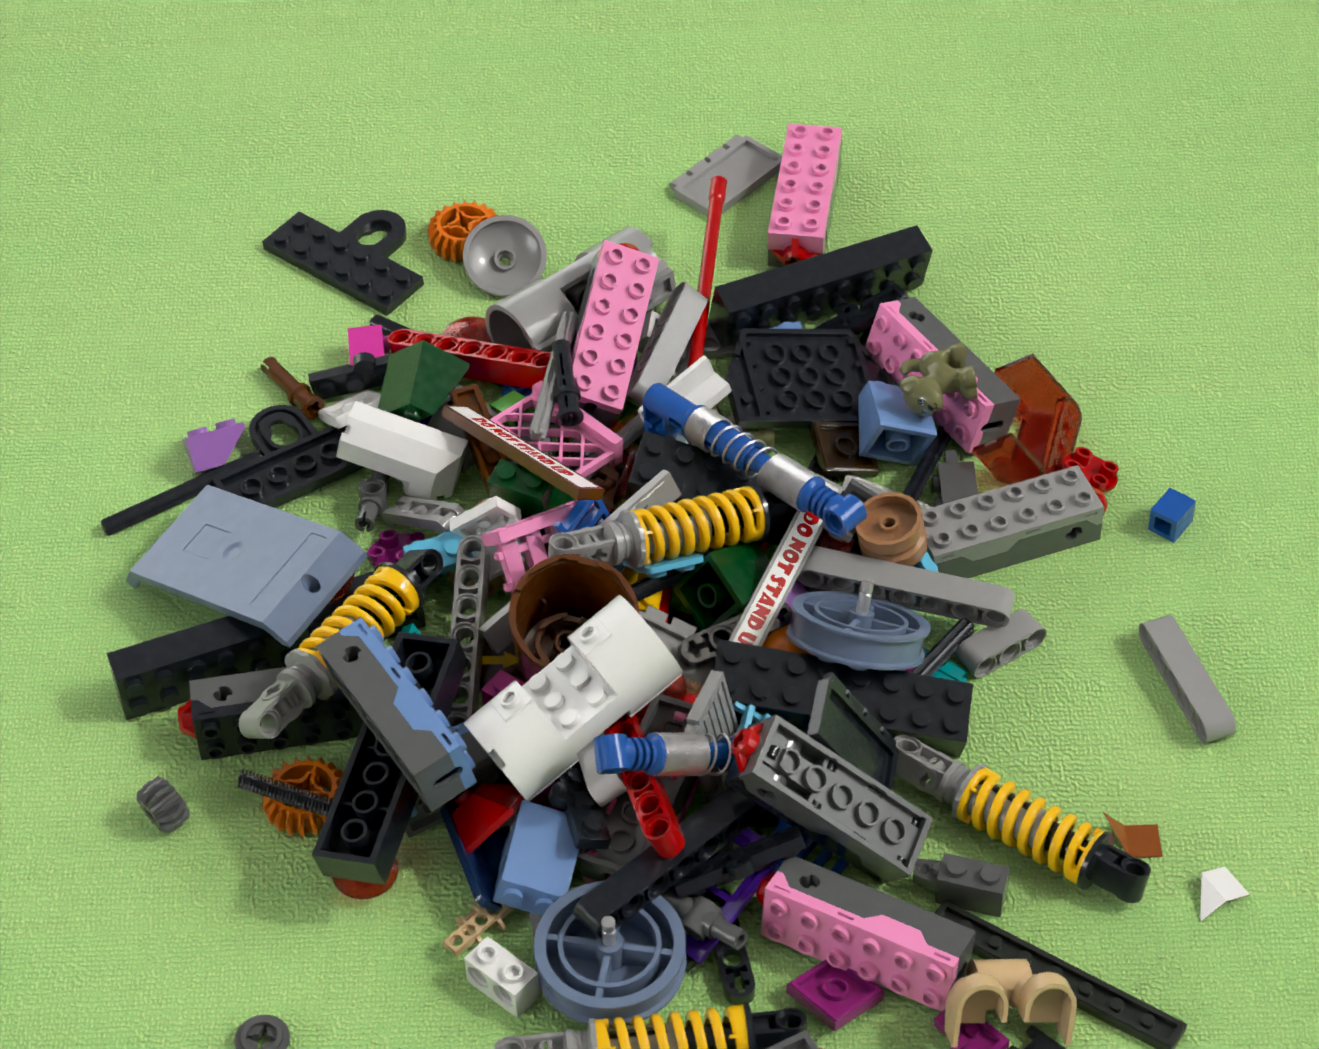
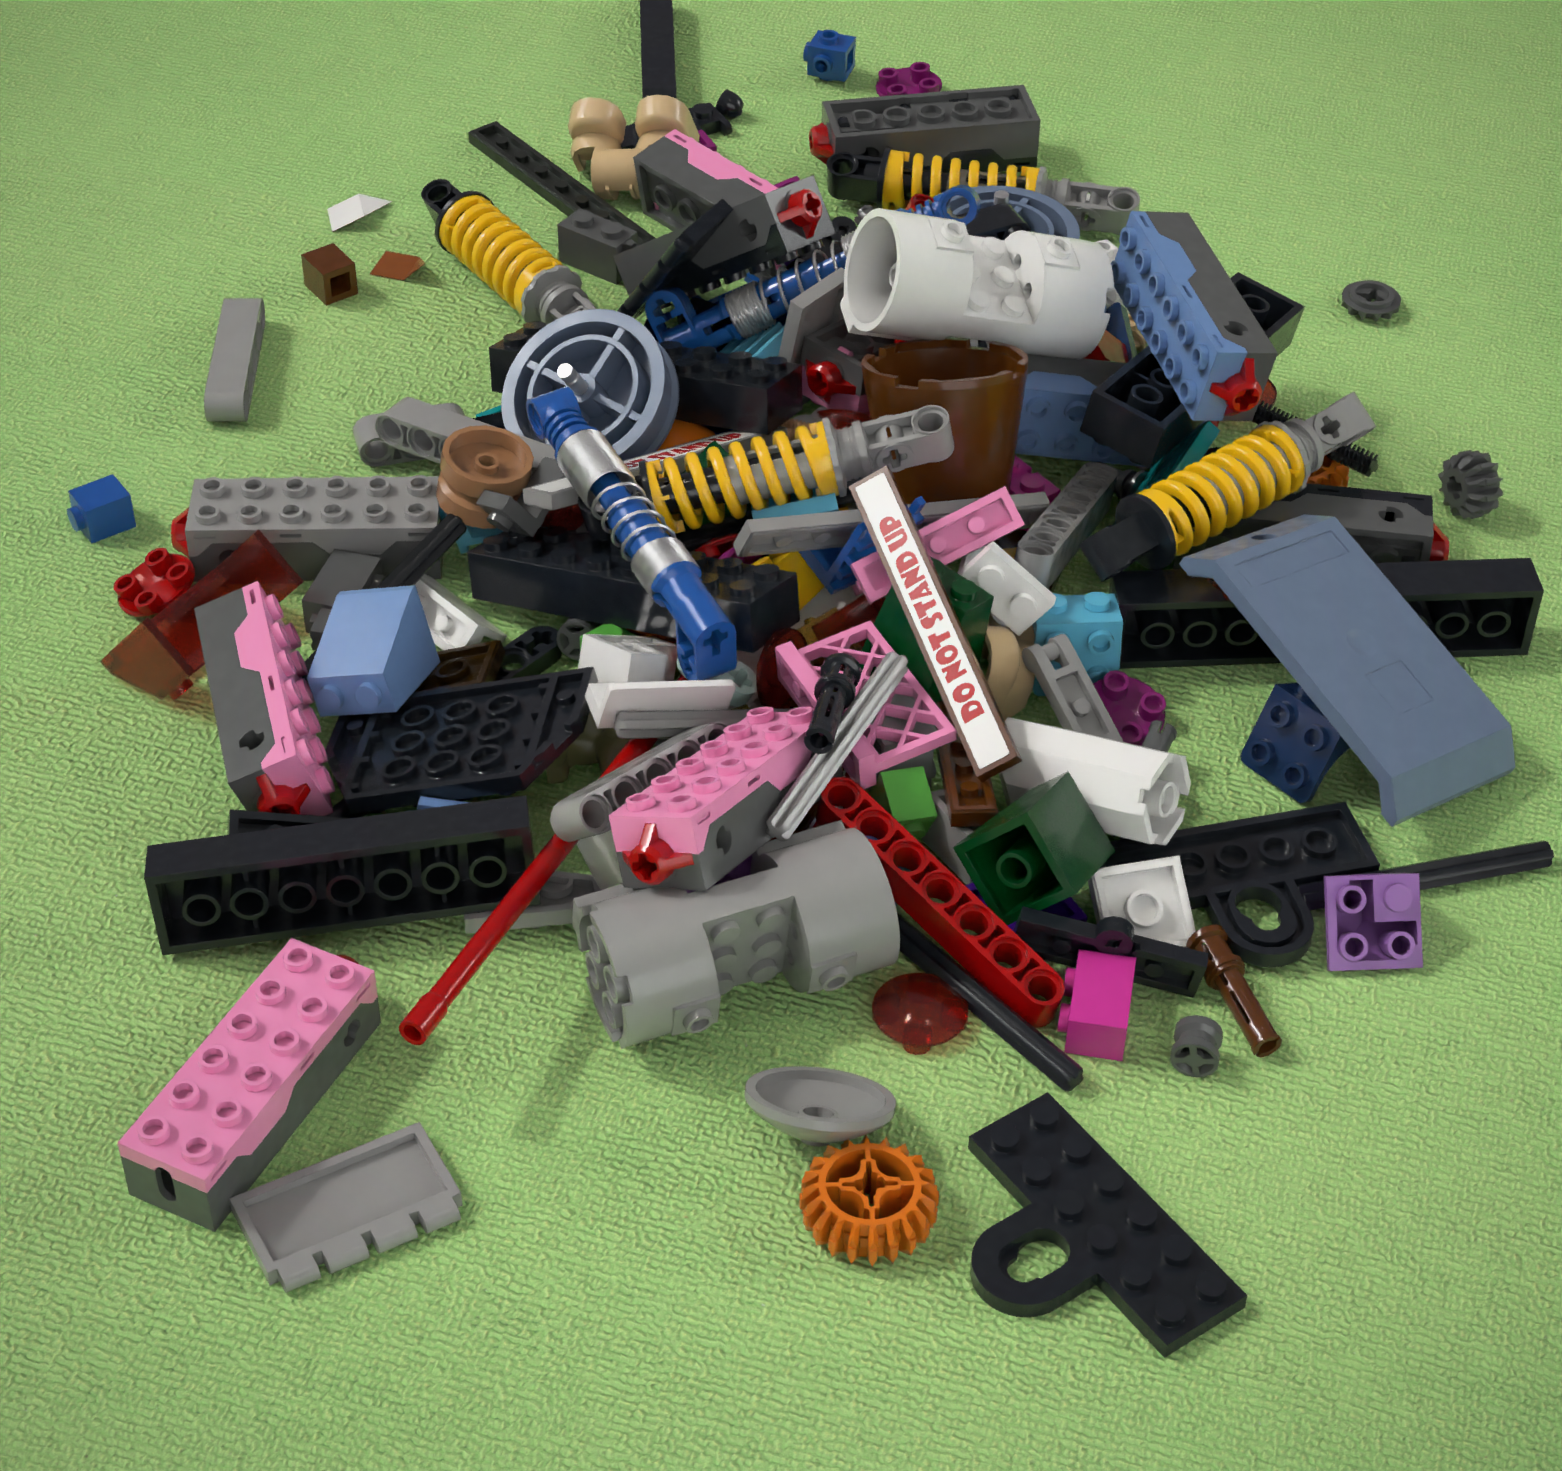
camera: 165 degrees left, 5 degrees down
olive animal [899,342,977,417] -> none
none -> reddish brown brick [301,243,358,306]
none -> dark grey wheel [1170,1015,1223,1077]

